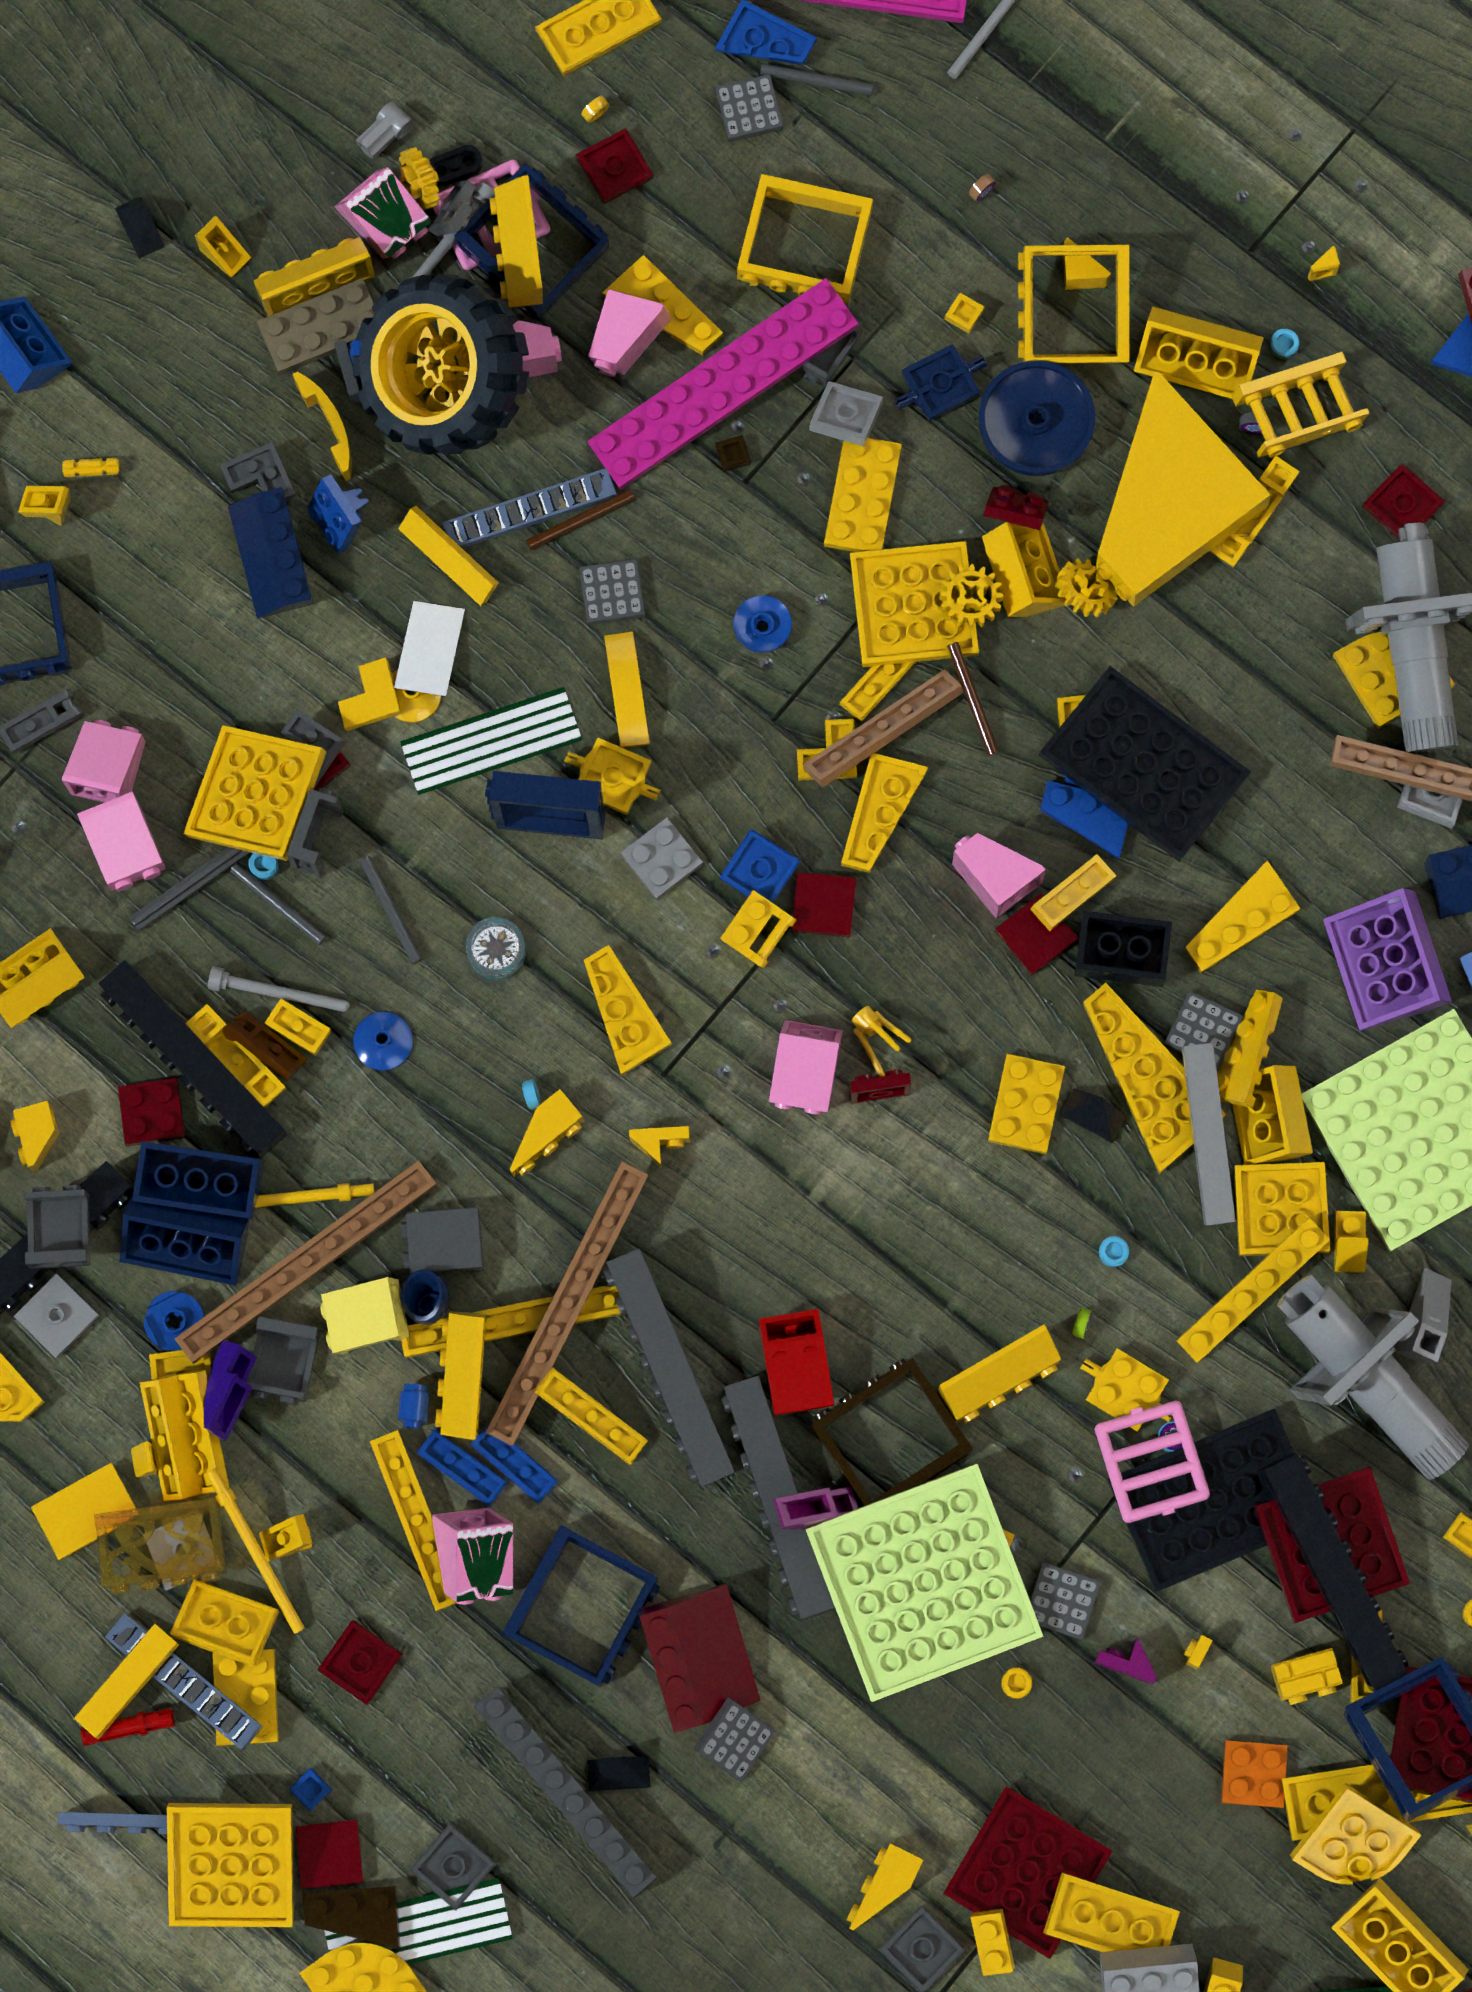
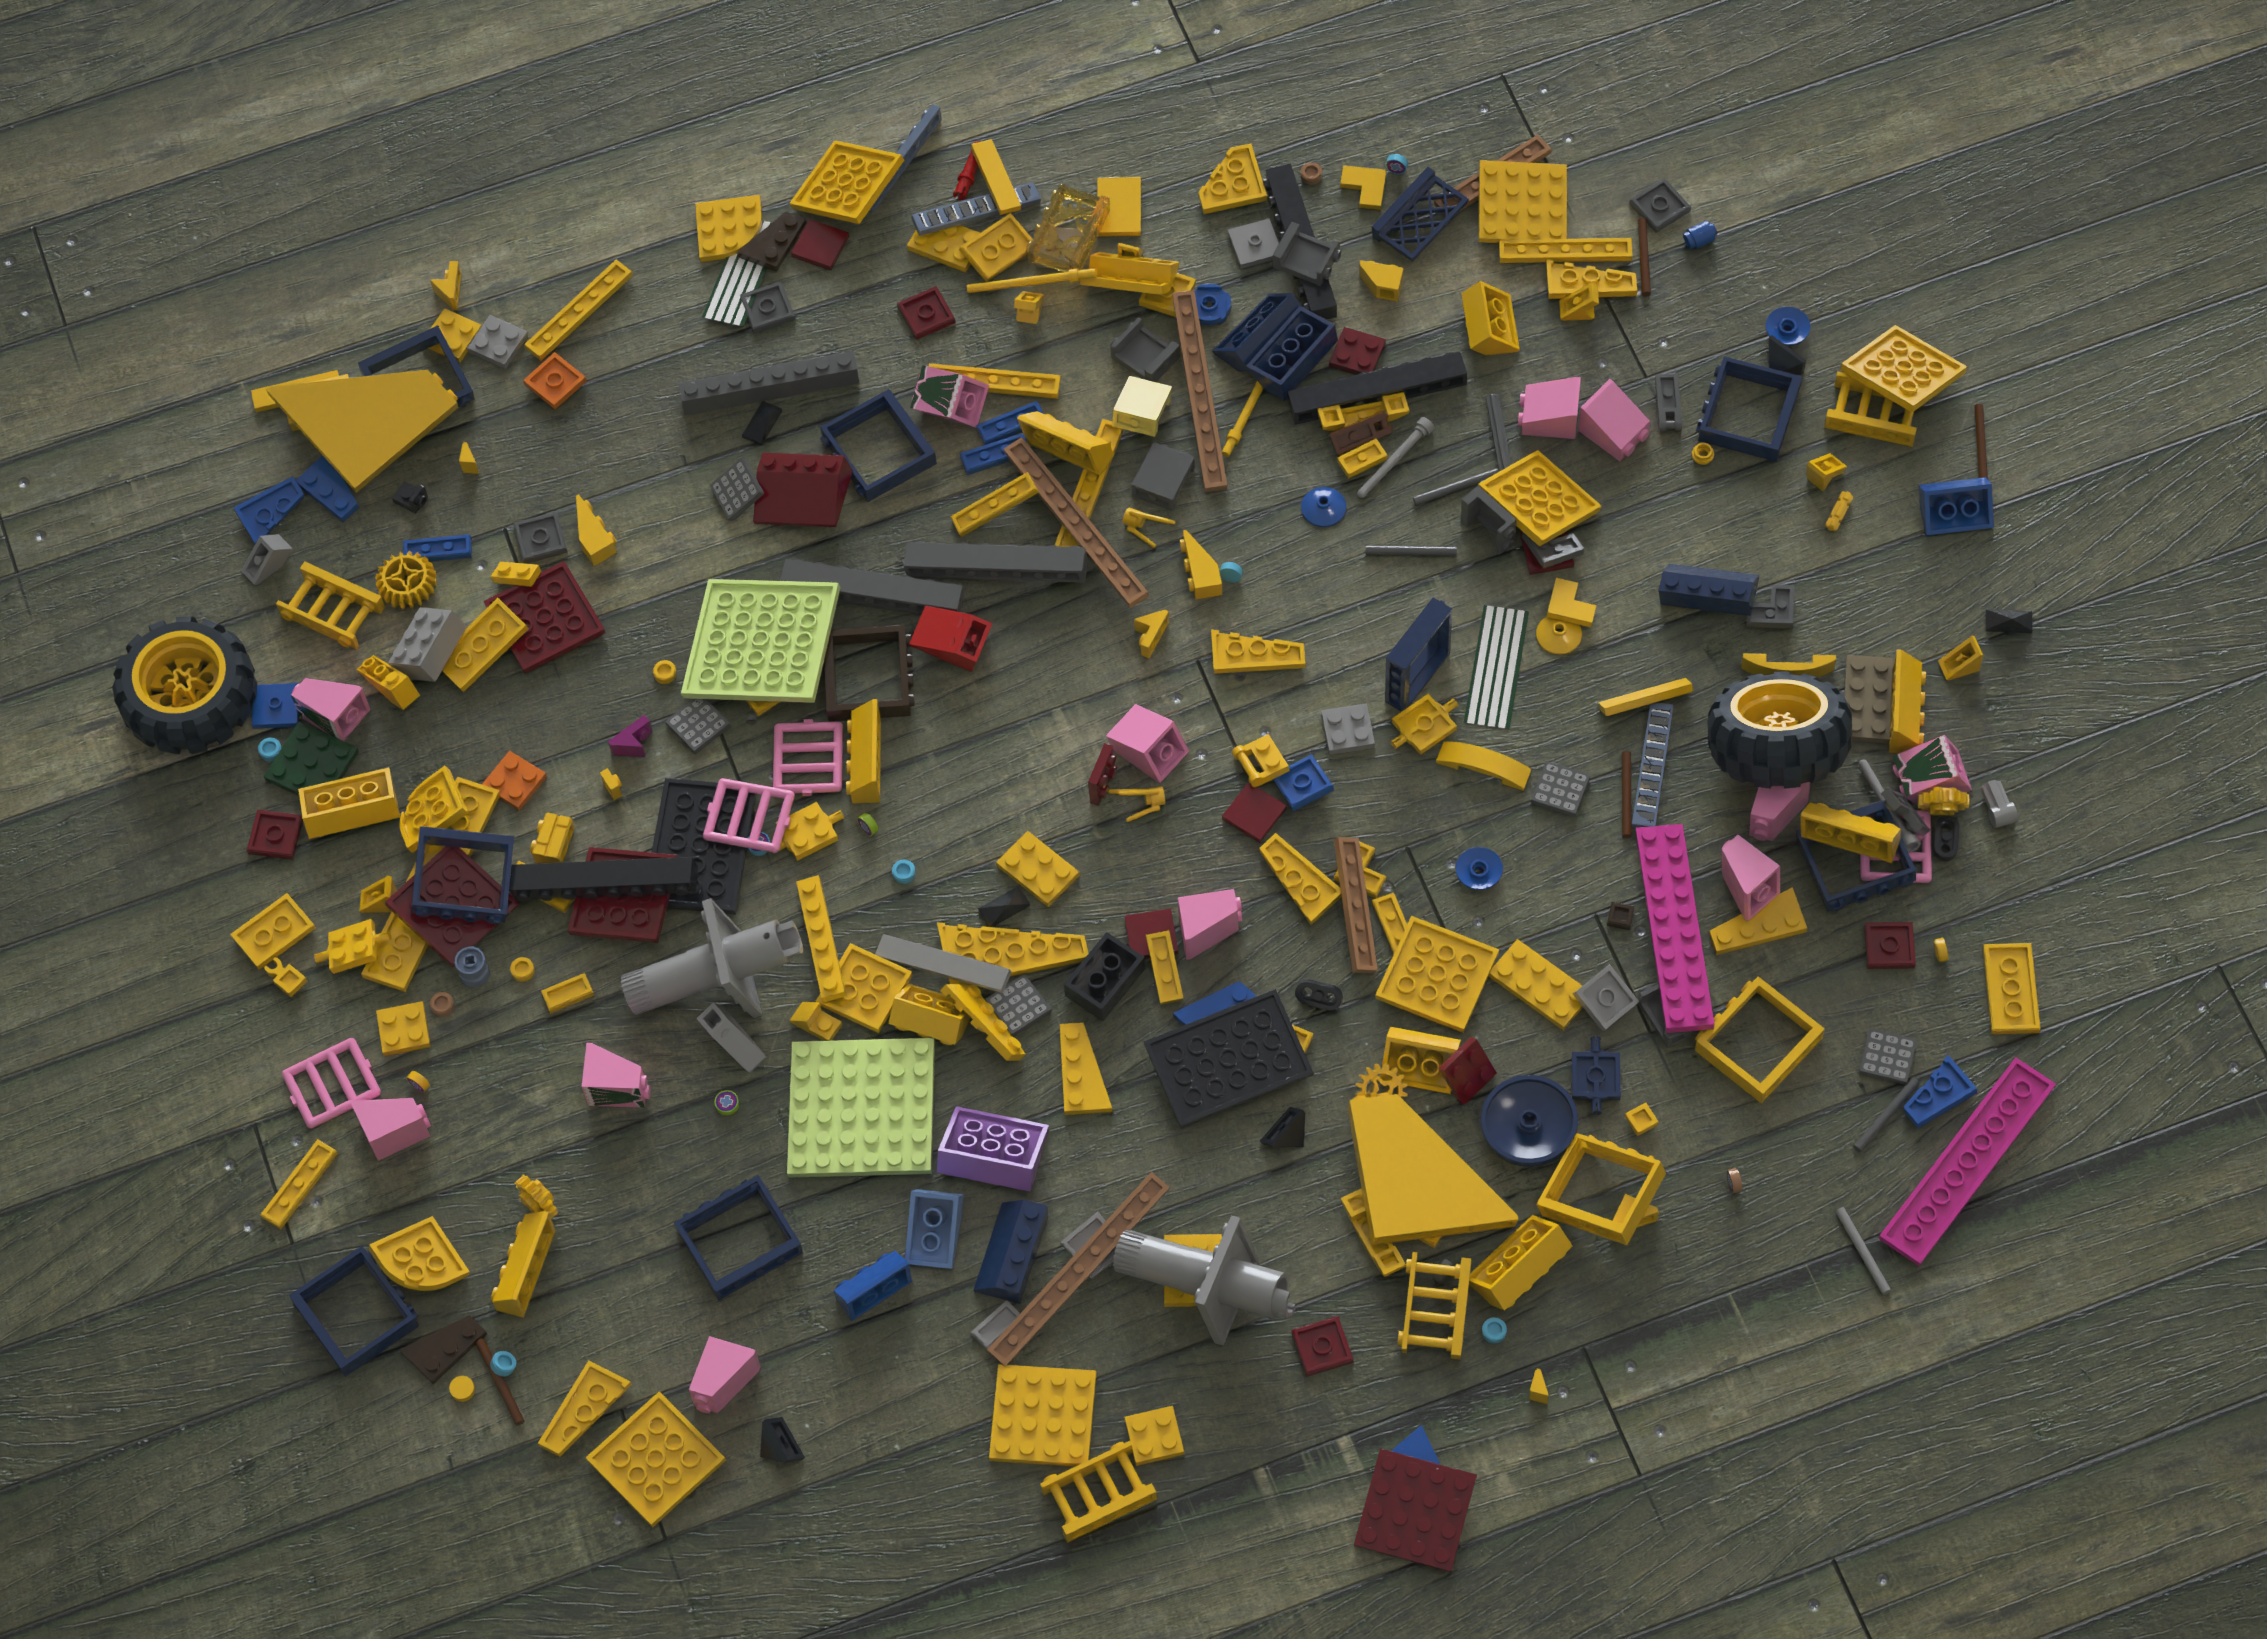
camera: 120 degrees right, 15 degrees down
dark purple slope [204,1340,257,1441] -> none
blue tile [289,1767,333,1812] -> none
blue plate [307,474,369,554] -> none
white sticker [394,601,465,696] -> none
blue brick [398,1384,430,1429] -> none
dark blue hat [400,1270,450,1325] -> none
clear piece [465,917,526,980] -> none
magenta slope [773,1487,858,1530] -> none
yellow gear [939,564,1003,629] -> none
reddish brown bar [947,642,999,756] -> none
none -> bright pink bar [773,719,843,796]
none -> yellow plant [1122,507,1176,548]
none -> black slope [1260,1107,1306,1148]
none -> black plate [1295,979,1343,1010]
none -> yellow plate [1692,443,1714,465]

